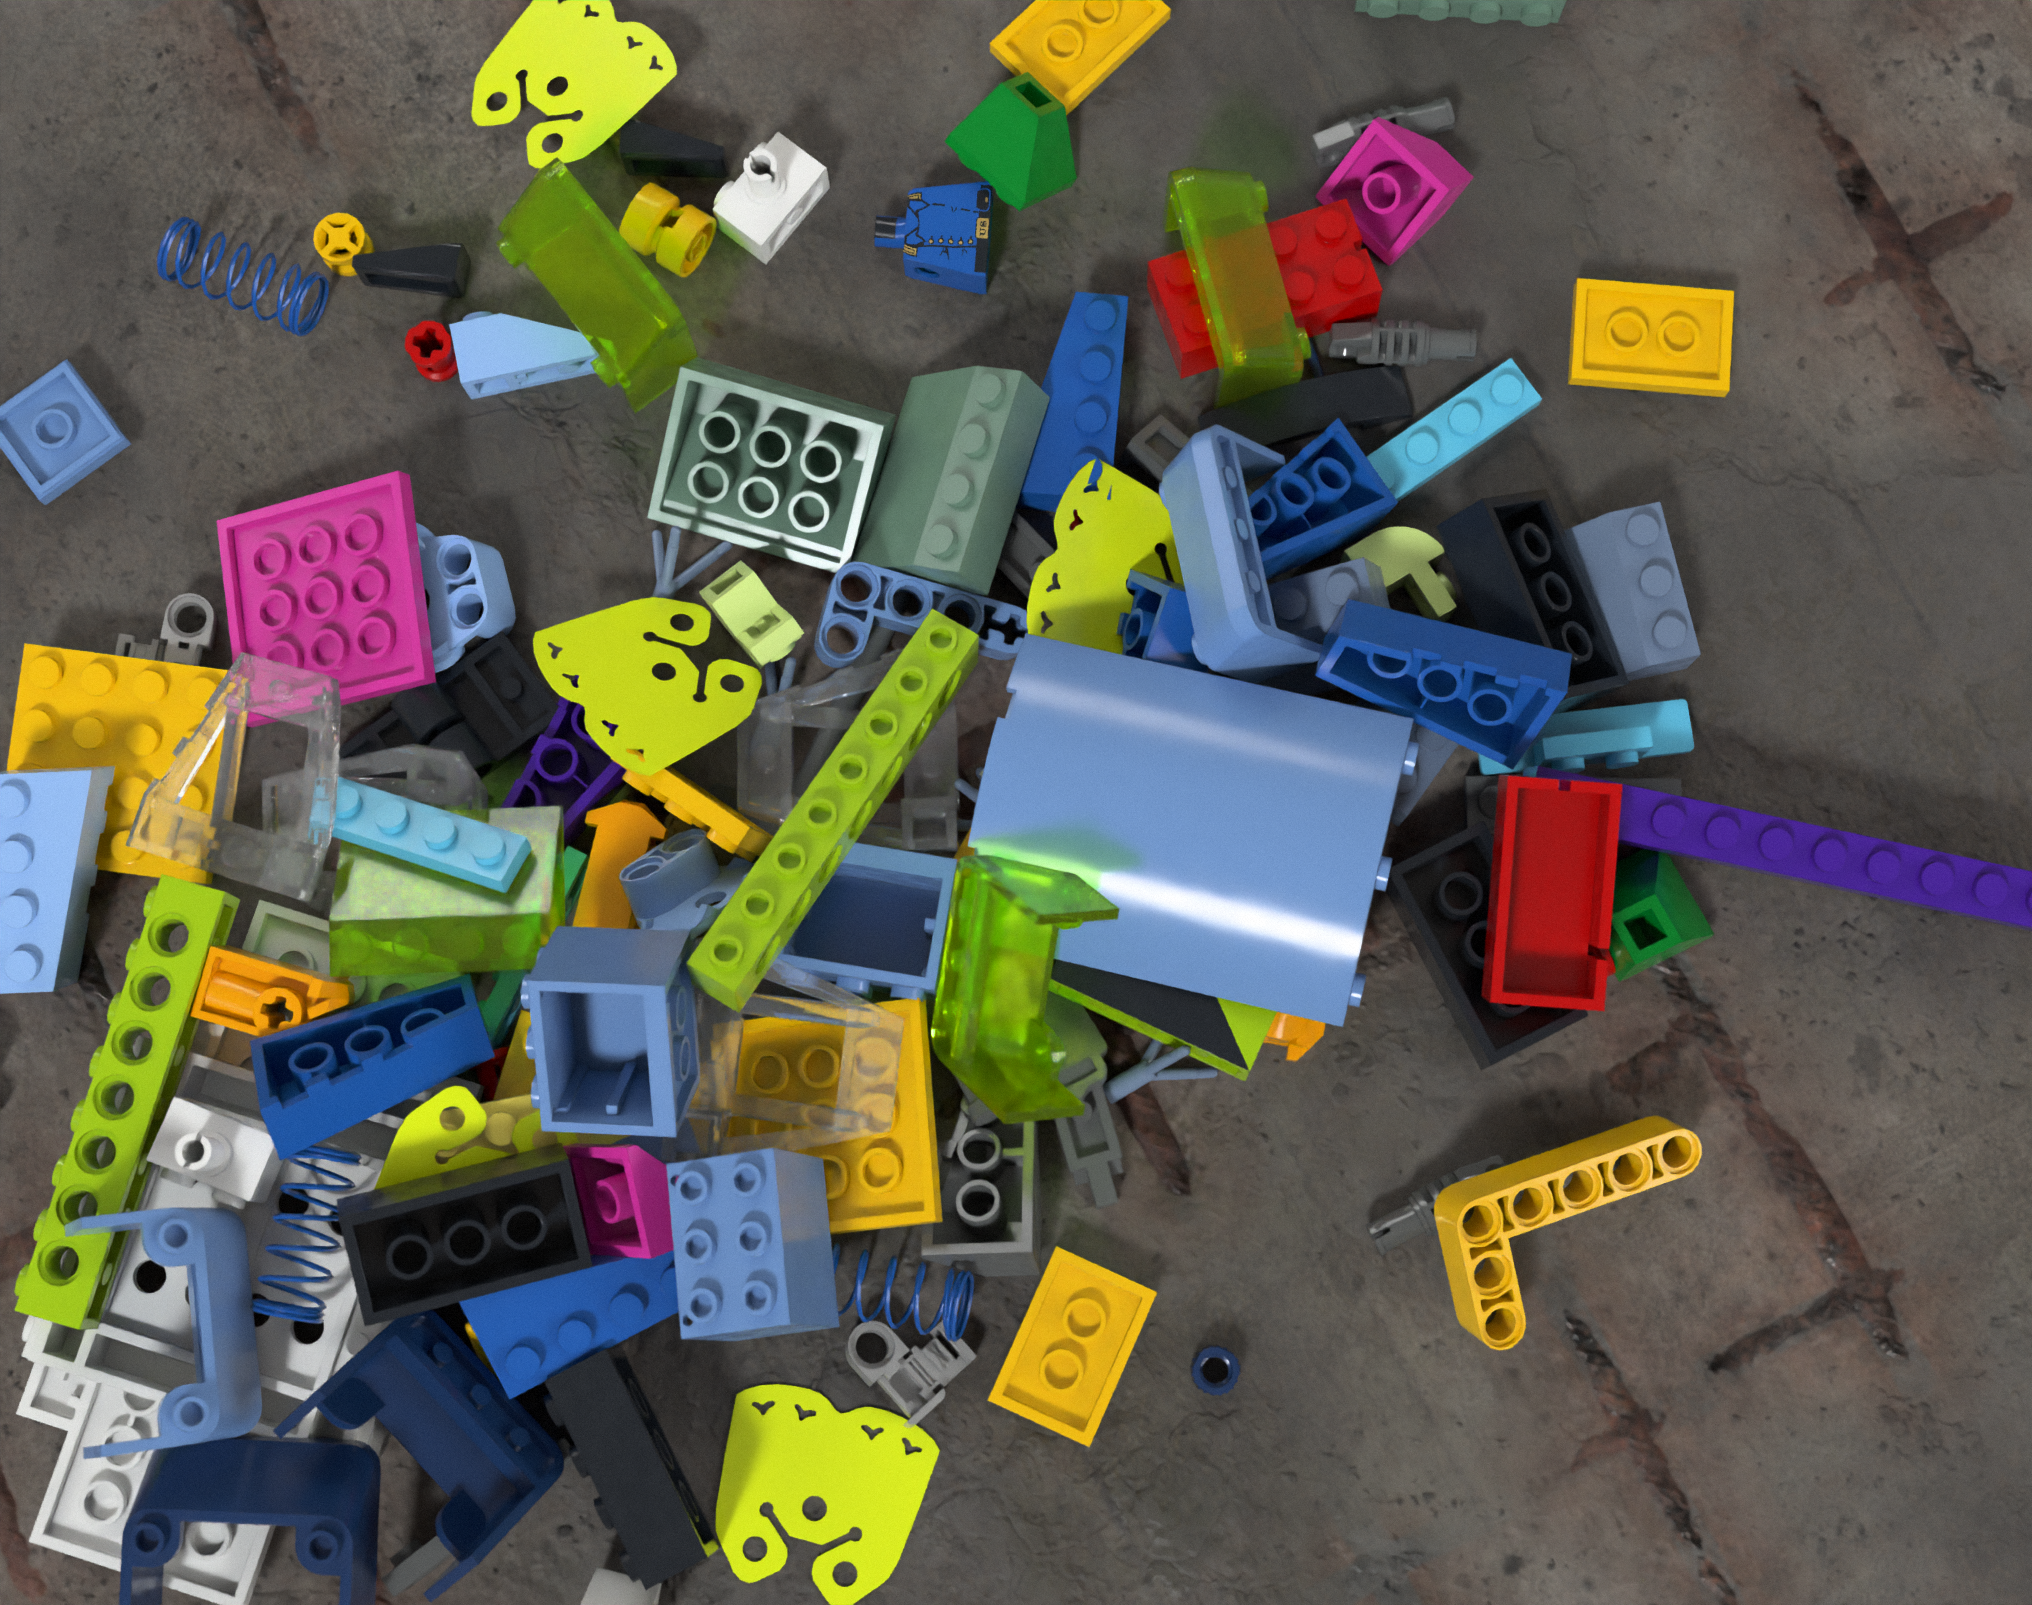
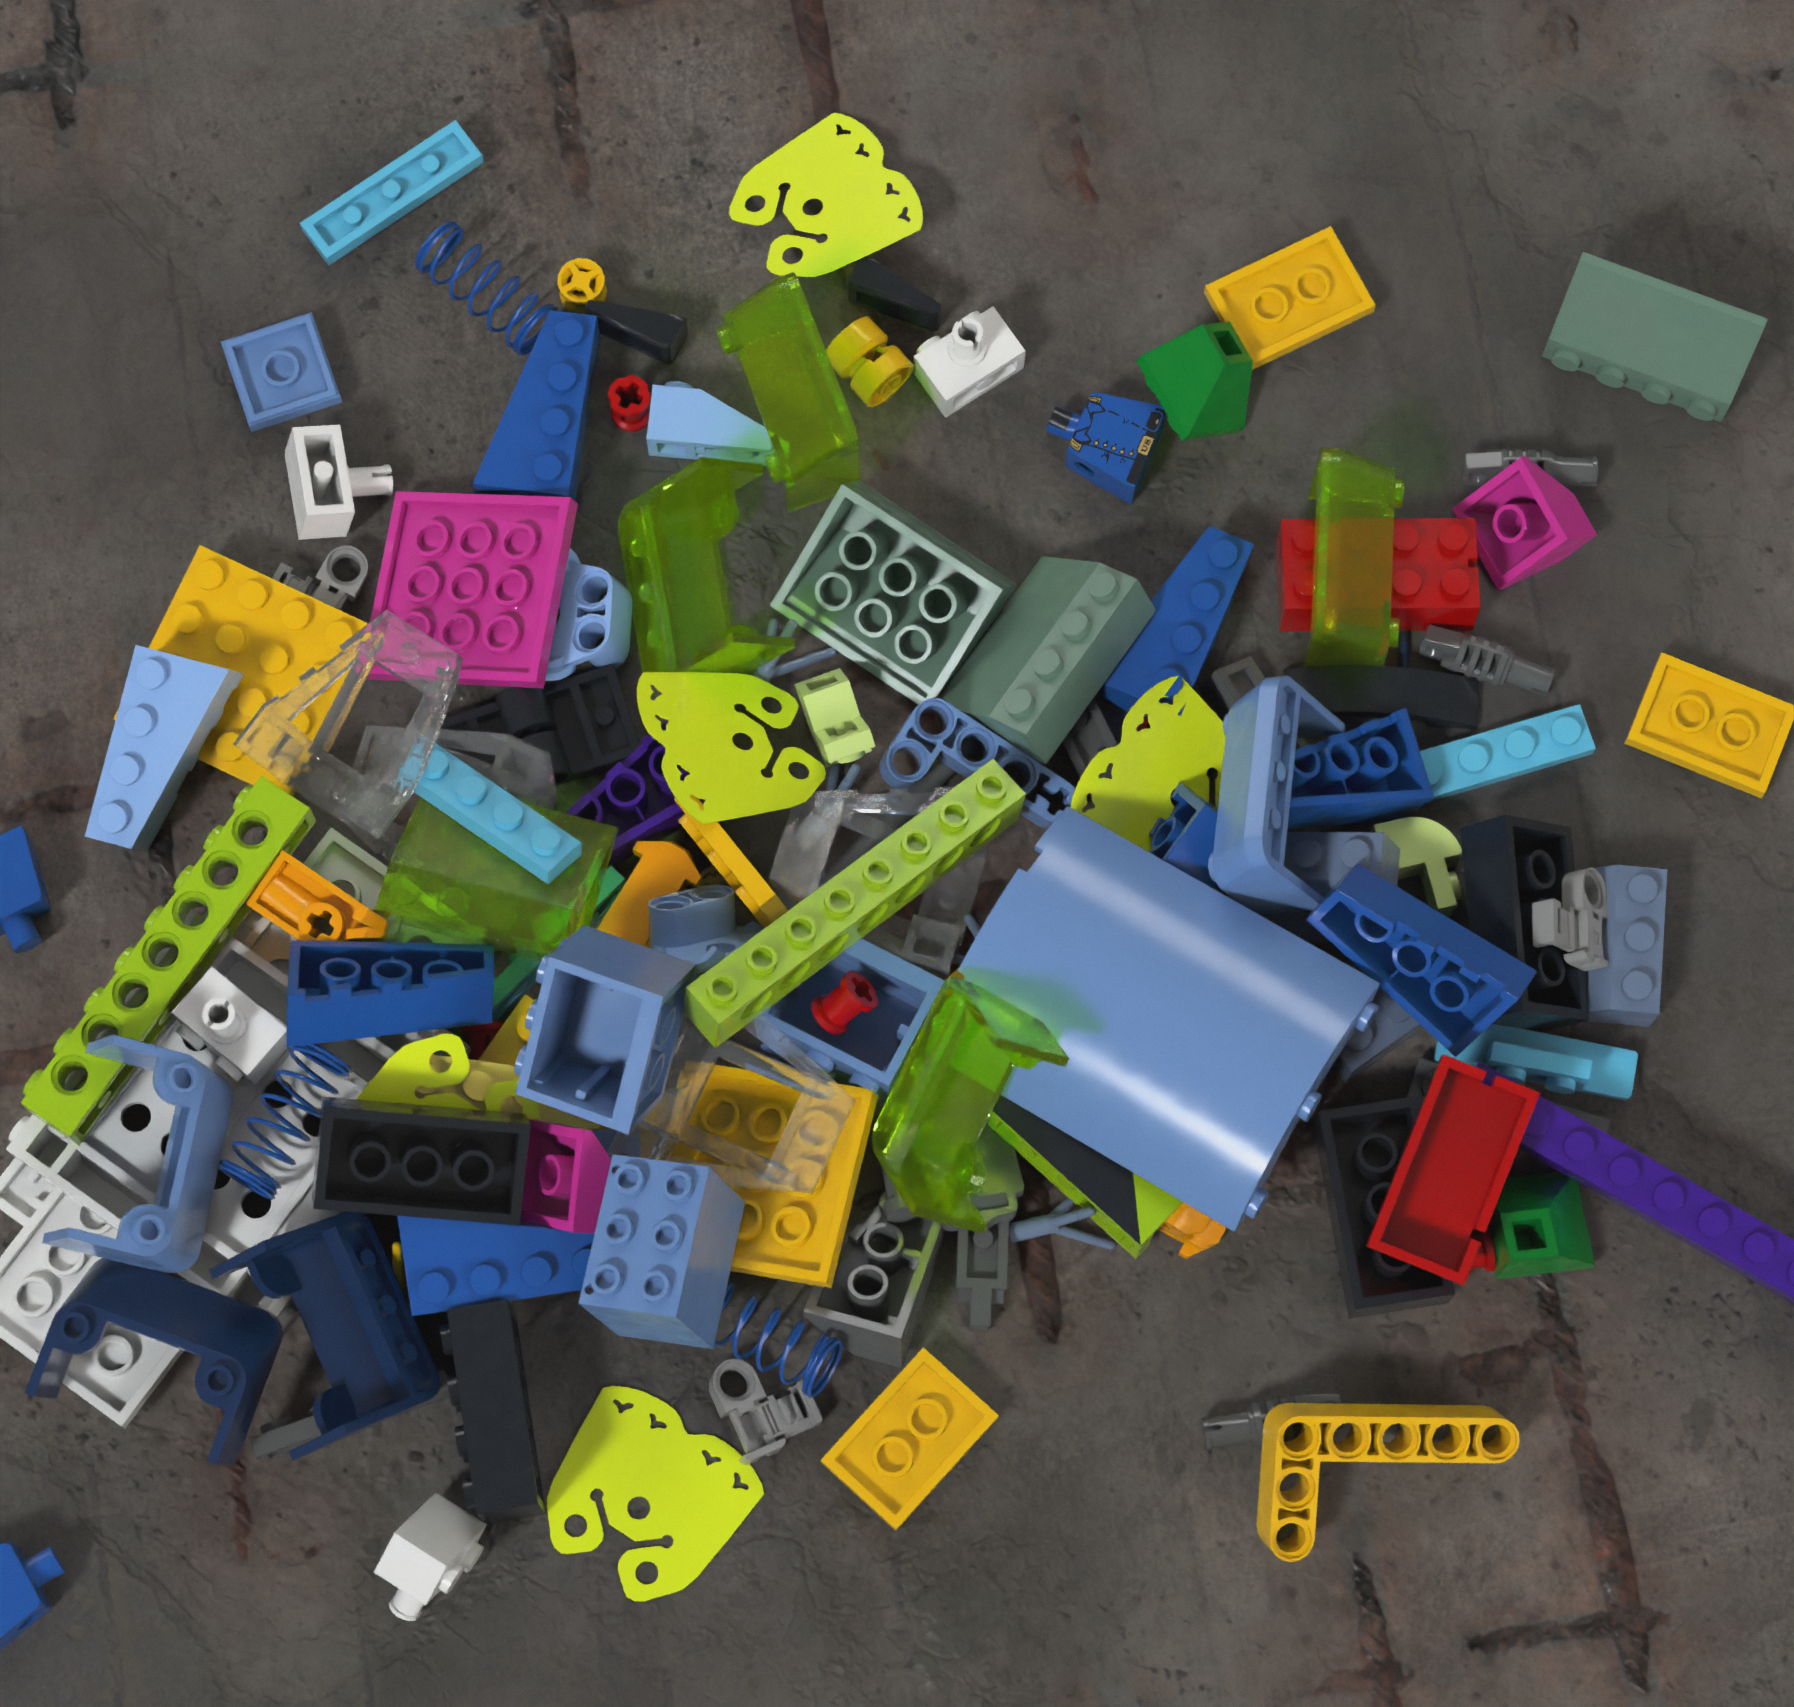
camera: 15 degrees right, 5 degrees down
dark blue axle [1190,1345,1241,1396] -> none
none -> white brick [284,425,393,540]
none -> medium azure plate [300,120,484,266]
none -> blue wedge [473,310,601,501]
none -> clear neon green windscreen [618,457,795,674]
none -> red bush [811,971,878,1036]
none -> light grey piece [1532,867,1609,971]

